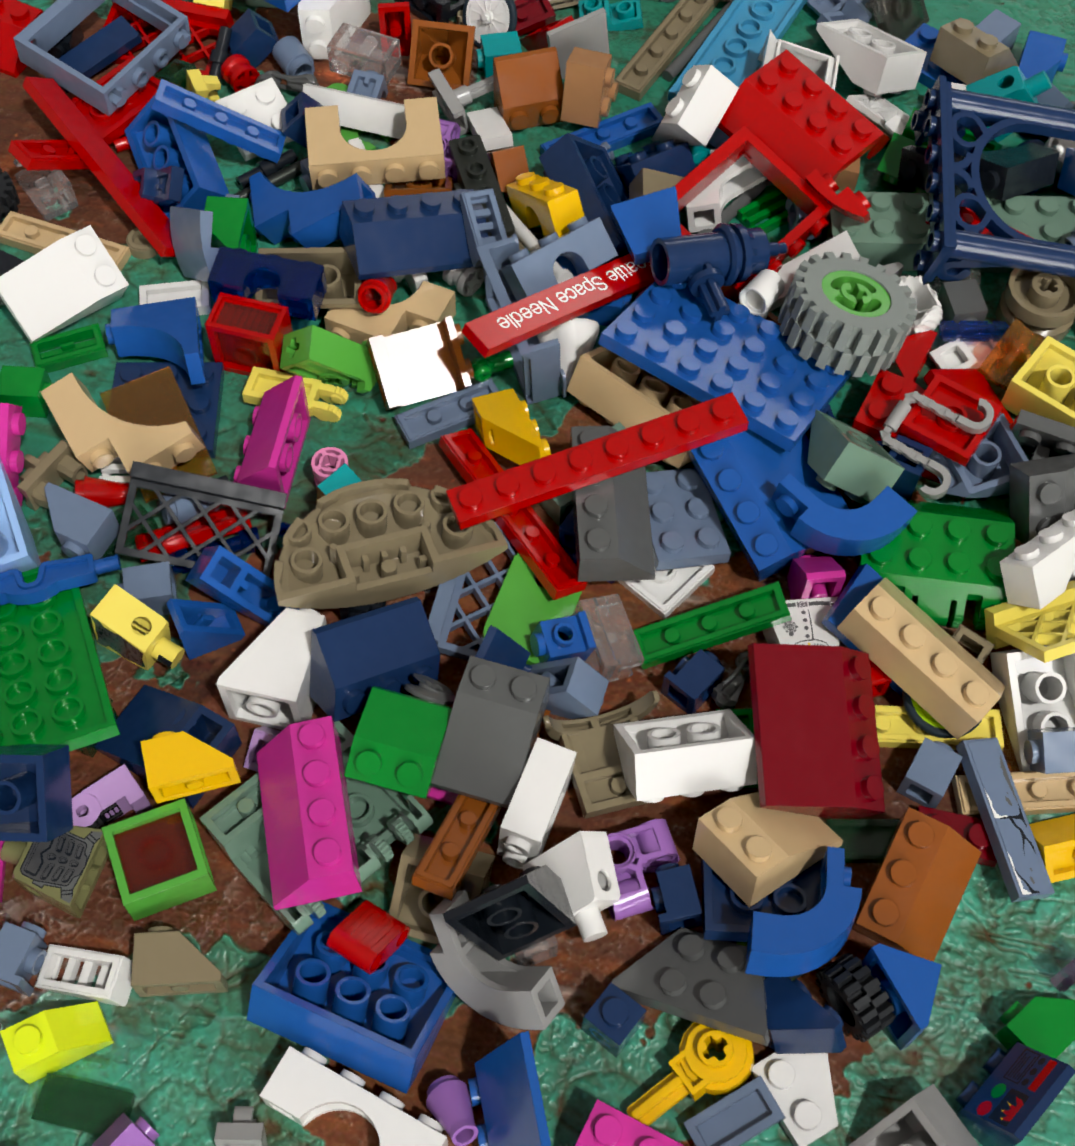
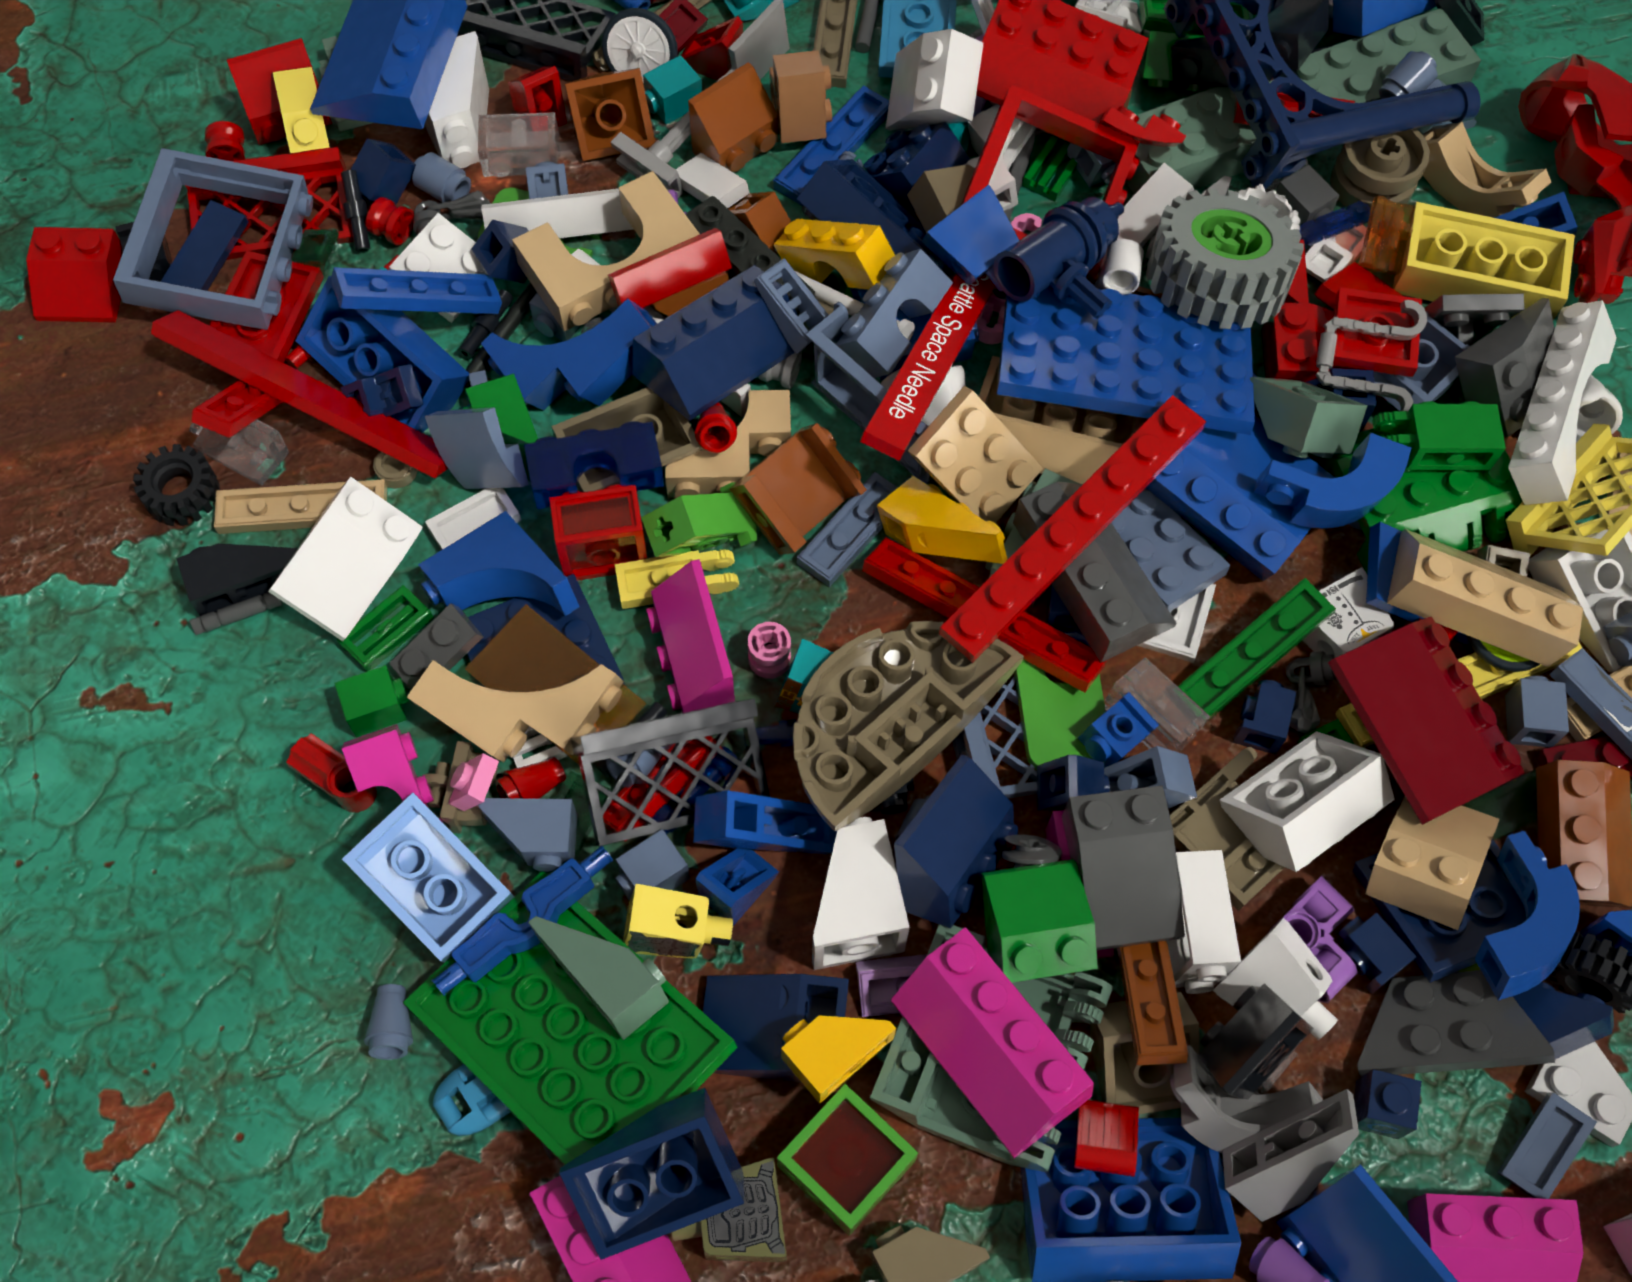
camera: 25 degrees left, 5 degrees up
lavender leg [72,764,153,830] -> none
light yellow tile [186,69,221,102] -> none
green arm [471,350,514,382] -> none
yellow piece [626,1022,755,1126] -> none
dark pink slope [787,554,846,600] -> none
none -> dark grey plate [389,603,484,690]
none -> bright pink plate [448,753,499,811]
none -> sand green slope [528,916,669,1040]
none -> red tile [608,228,732,308]
none -> tan plate [908,386,1043,523]
none -> light grey slope [1222,1089,1359,1222]
none -> green hinge [1372,401,1506,470]

